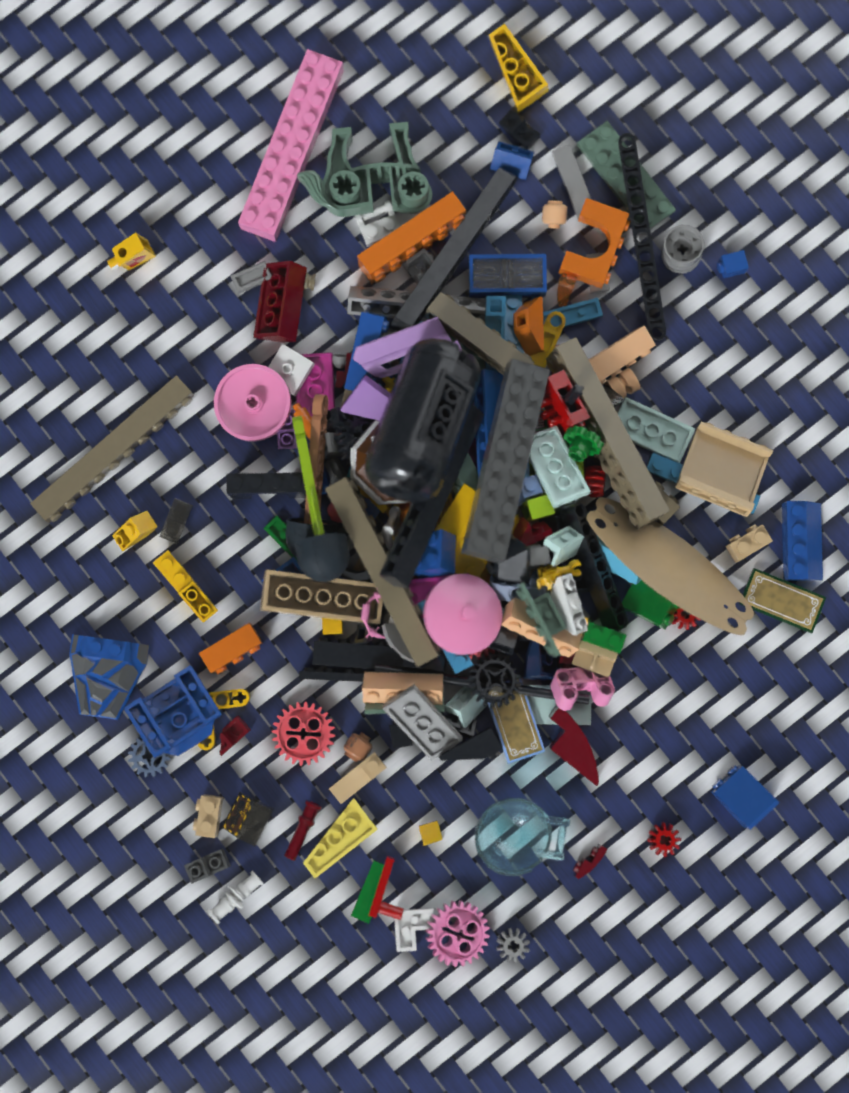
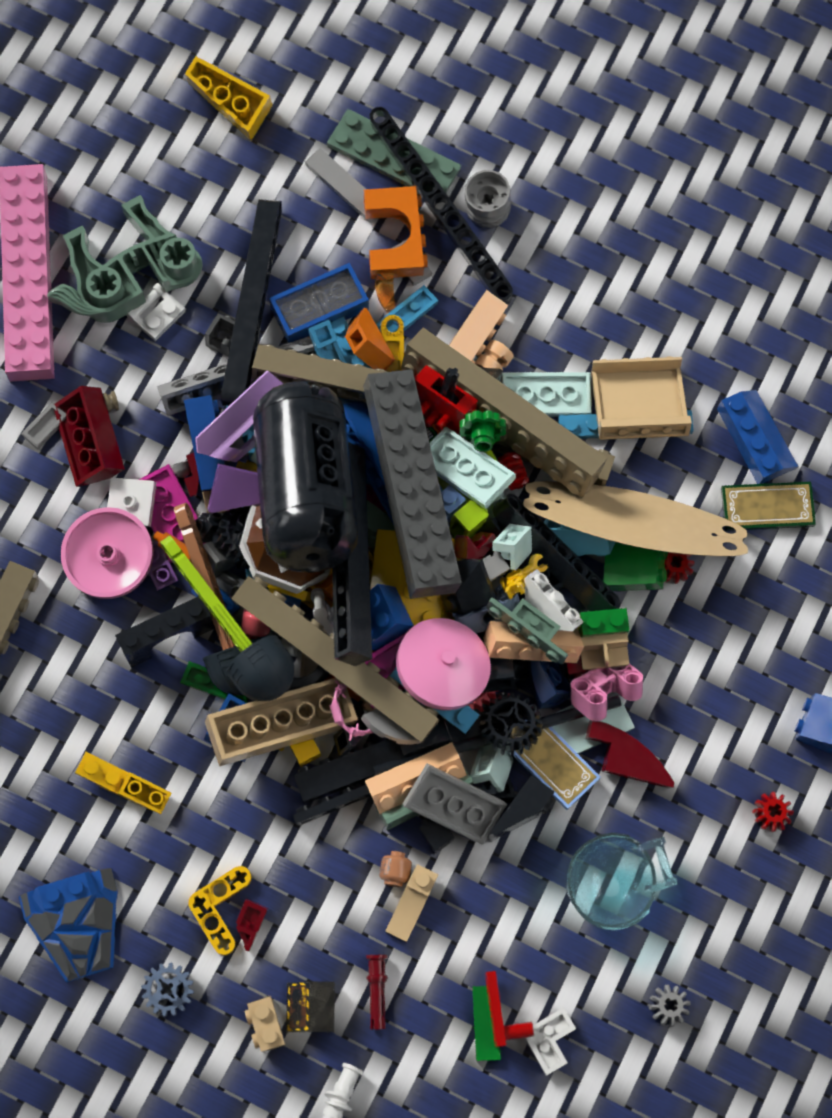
camera: 30 degrees left, 10 degrees down
yellow slope [112,511,158,552] -> none
blue slope [124,665,222,758] -> none
clear smoke slope [159,498,193,544] -> none
dark grey slope [184,848,231,884] -> none
orange brick [199,623,263,675] -> none
coral gear [272,702,336,766] -> none
light yellow wing [303,798,378,878] -> none
orange brick [357,191,466,284] -> none
yellow slope [419,820,443,846] -> none
bright pink gear [426,900,490,967] -> none
blue panel [490,141,535,180] -> none
black slope [499,109,541,150] -> none
light nougat head [542,201,567,228] -> none
dark red slope [573,844,608,879] -> none
blue brick [717,250,749,279] -> none
tan brick [725,524,773,563] -> none

